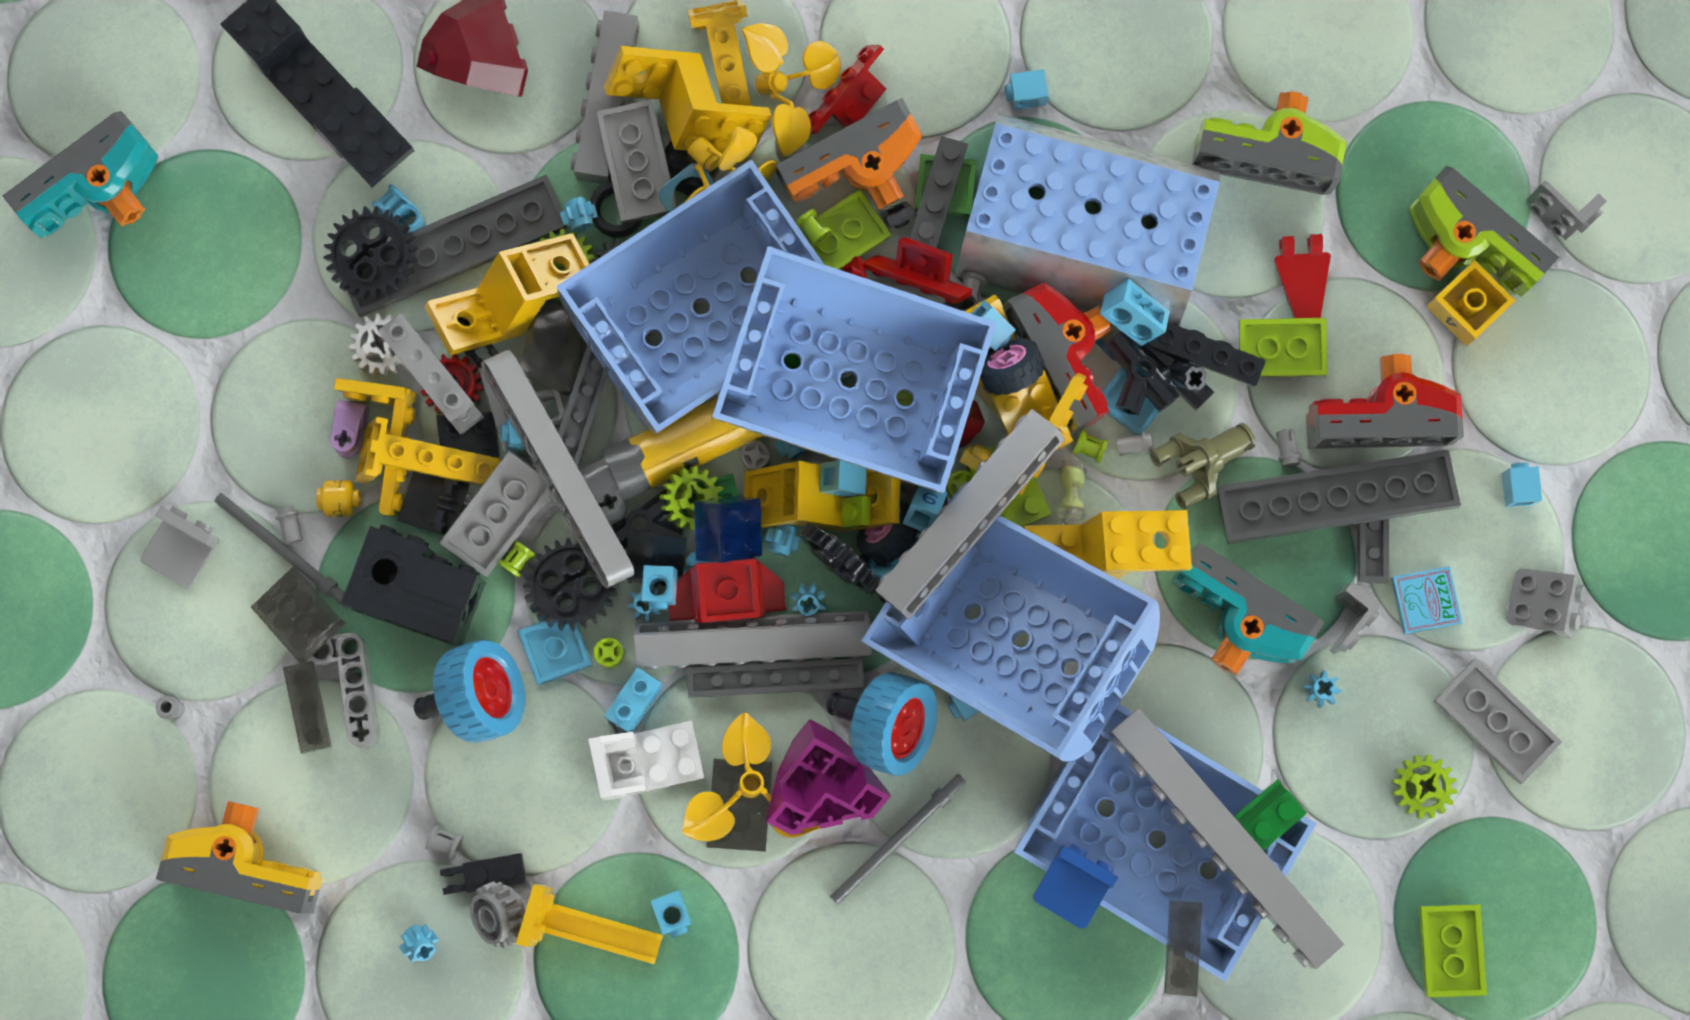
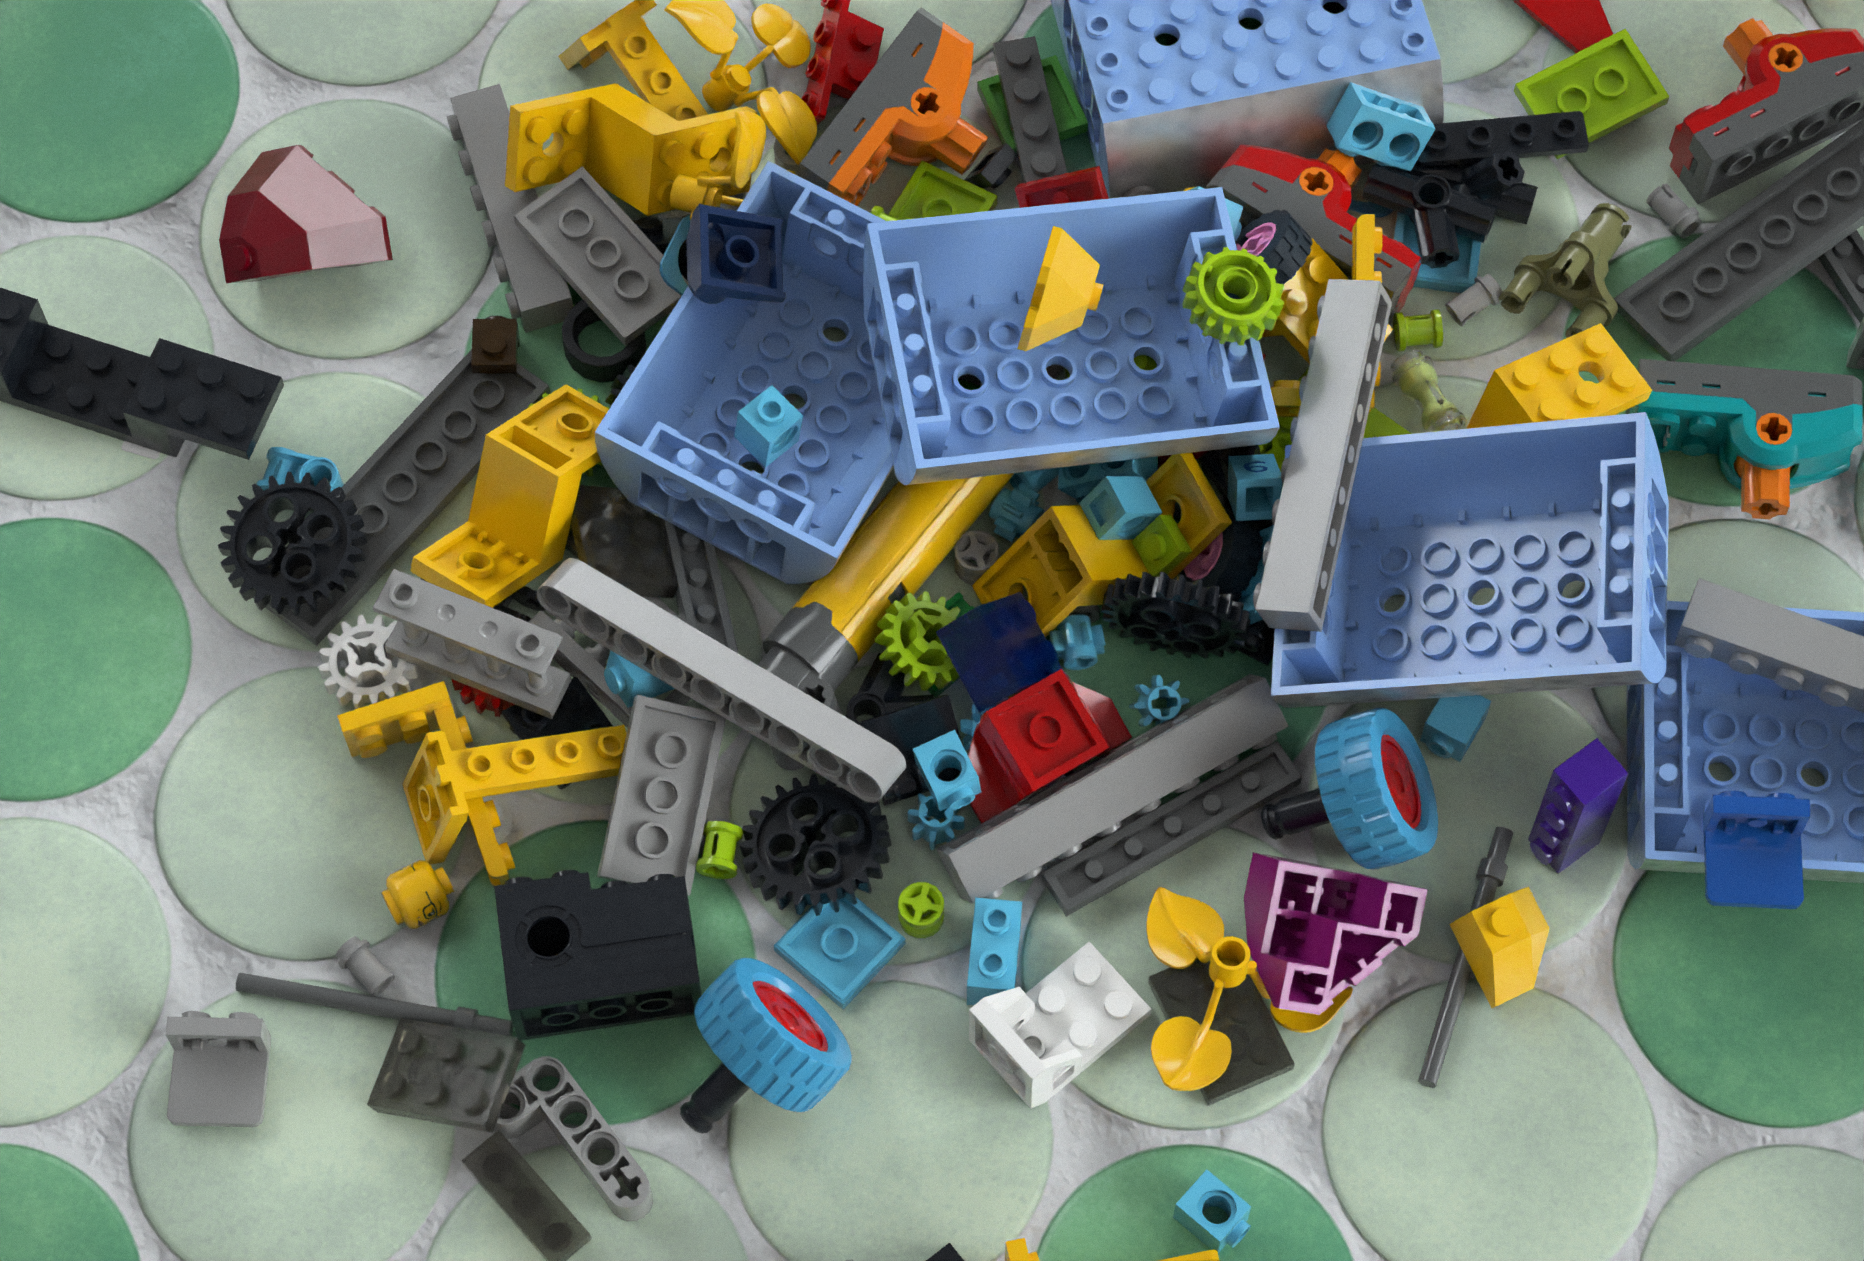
camera: 25 degrees left, 15 degrees down
lavender piece [330,400,369,458] -> none
black hinge [397,471,470,535] -> none
medium azure gear [560,197,598,233] -> none
none -> dark brown bracket [471,316,520,374]
none -> dark blue slope [687,204,786,304]
none -> medium azure brick [734,385,803,468]
none -> yellow slope [1017,226,1104,351]
none -> lime gear [1182,247,1284,346]
none -> yellow slope [1449,886,1550,1008]
none -> dark purple brick [1528,738,1628,874]

